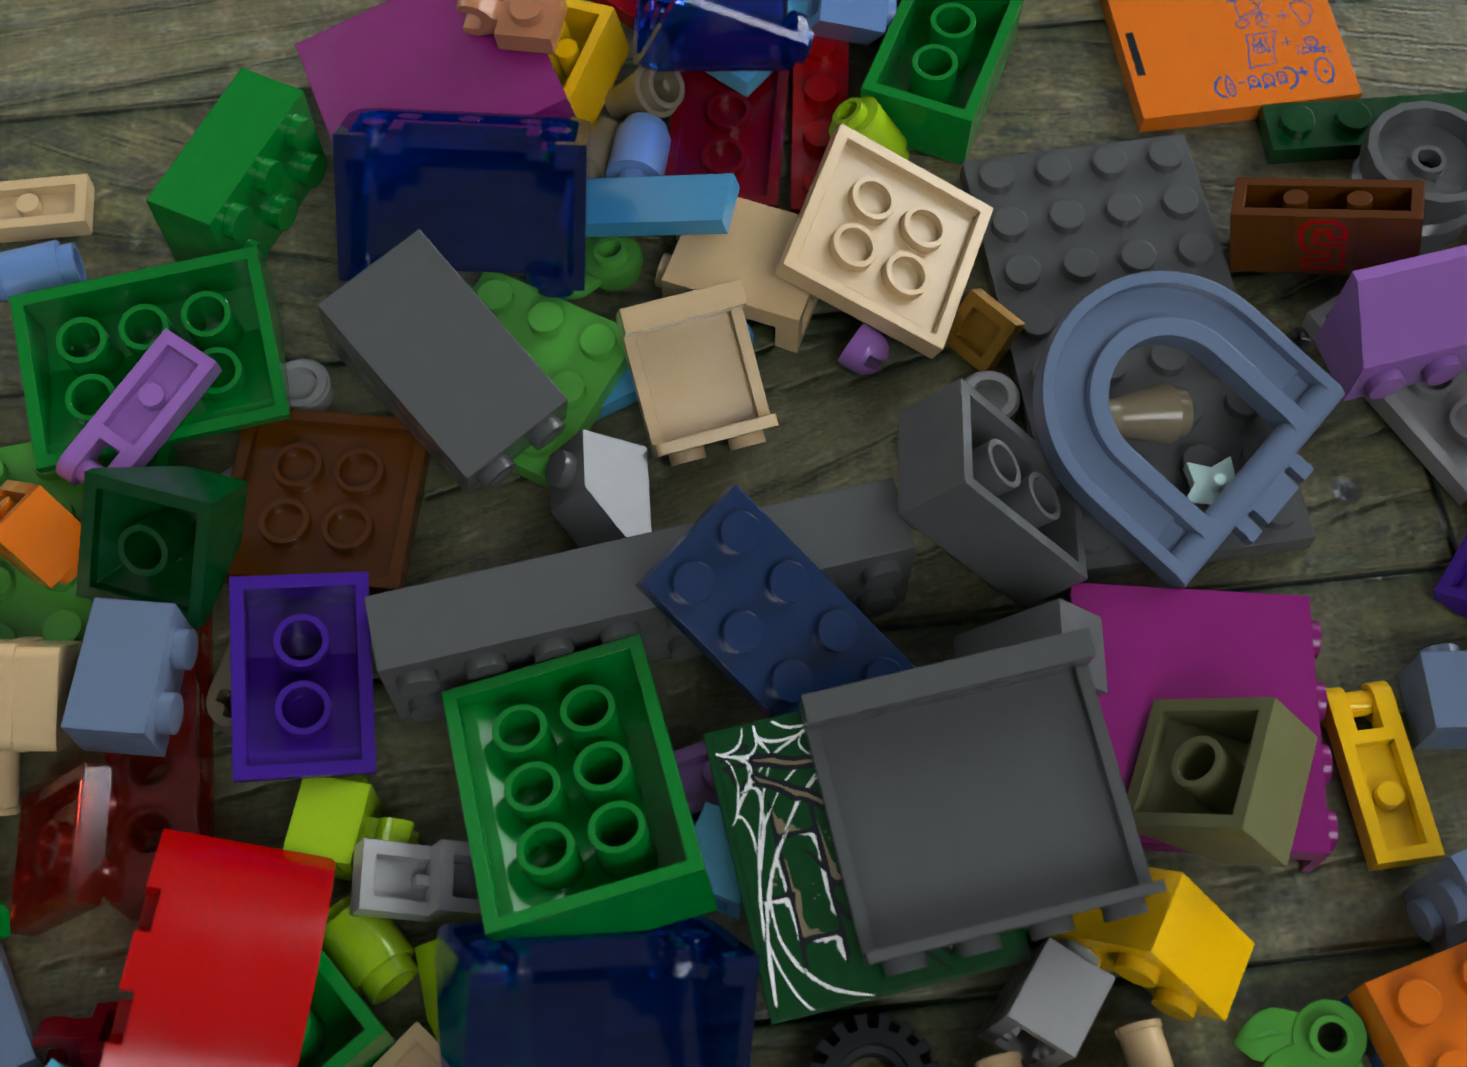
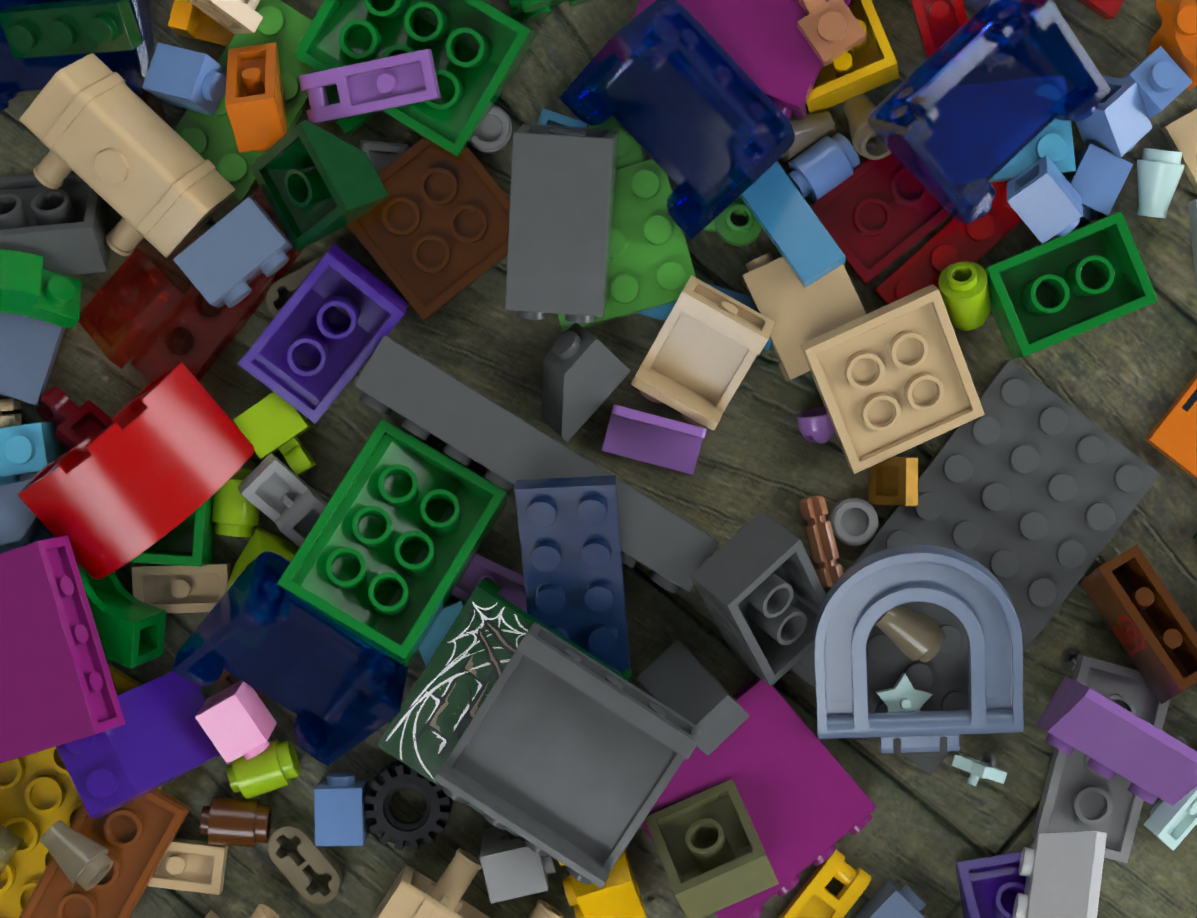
camera: 45 degrees right, 25 degrees up
none -> medium lavender panel [601,405,707,475]
none -> light aqua piece [951,753,1007,786]

